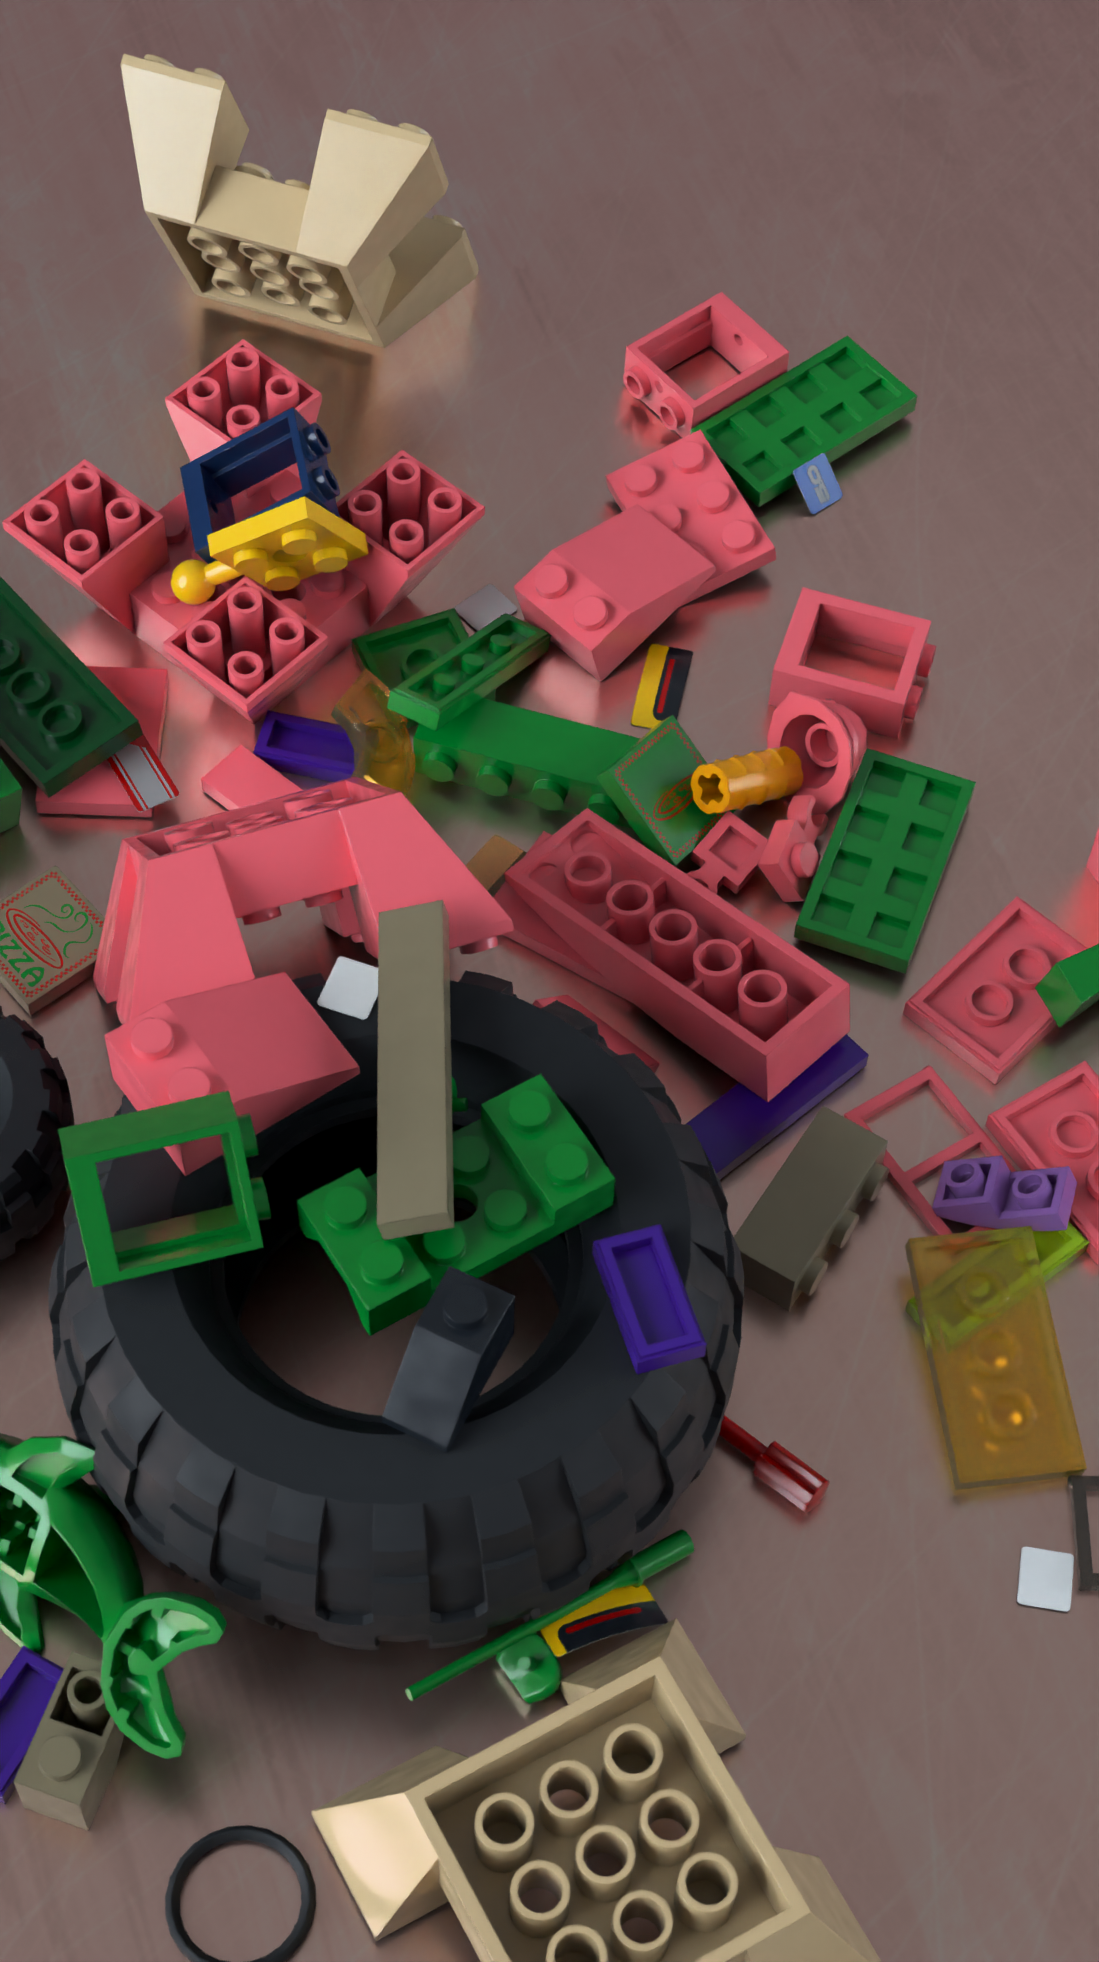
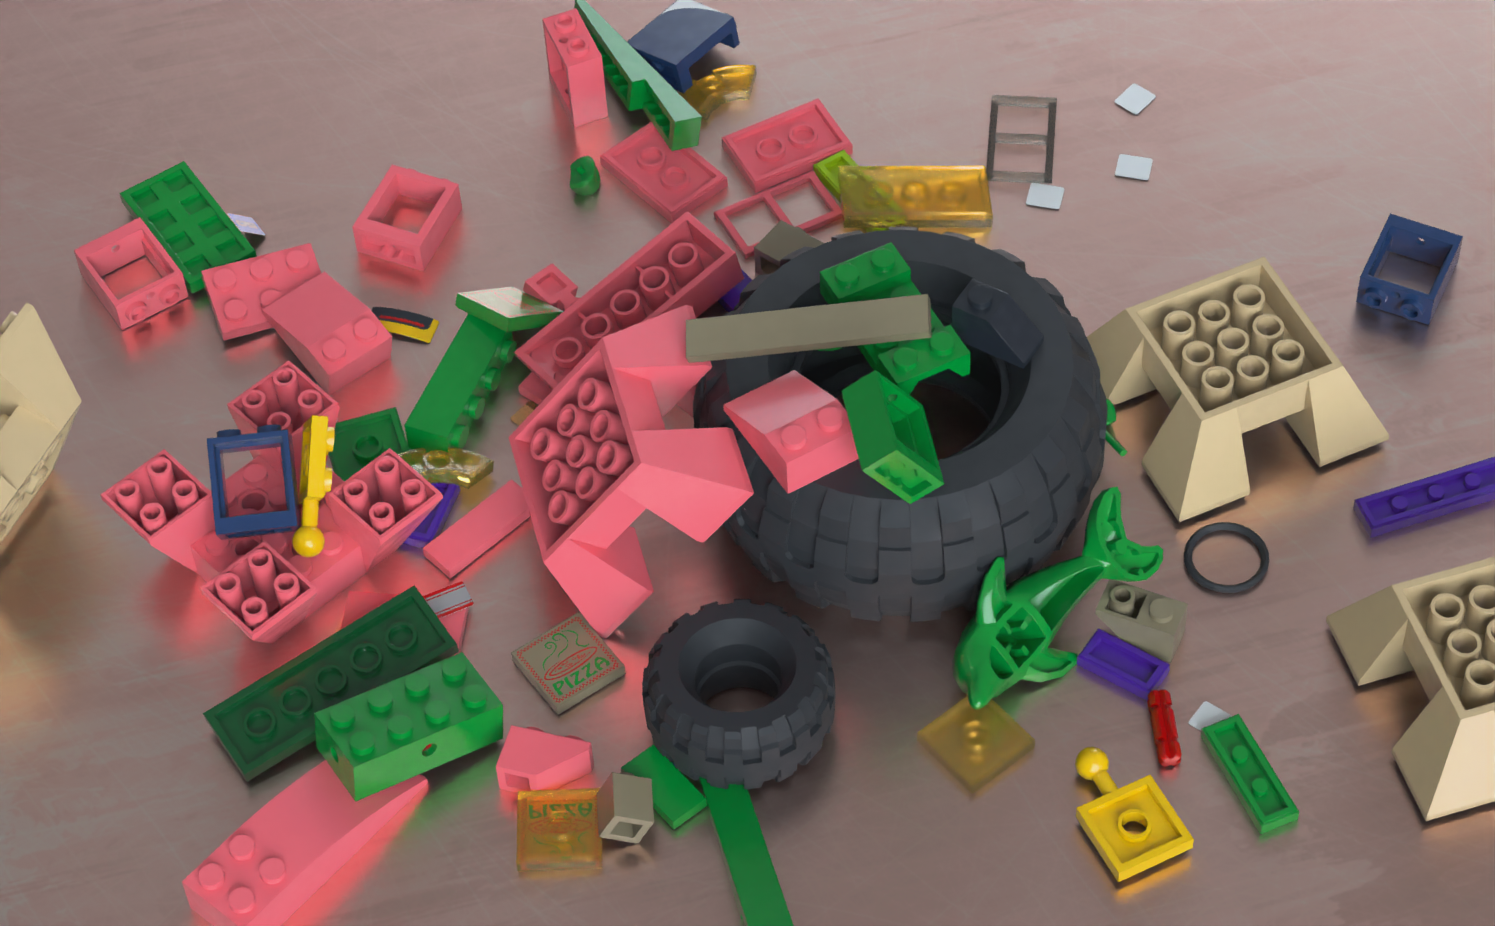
camera: 80 degrees left, 5 degrees down
white sticker [317,957,378,1020] -> none
green tile [387,613,551,731] -> none
dark purple tile [592,1224,707,1375] -> none
light orange axle [691,746,804,814] -> none
coral plate [758,795,829,902] -> none
coral piece [767,691,867,815] -> none
green plate [794,748,976,974] -> none
medium lavender slope [932,1155,1077,1231] -> none
none -> green piece [569,156,601,195]

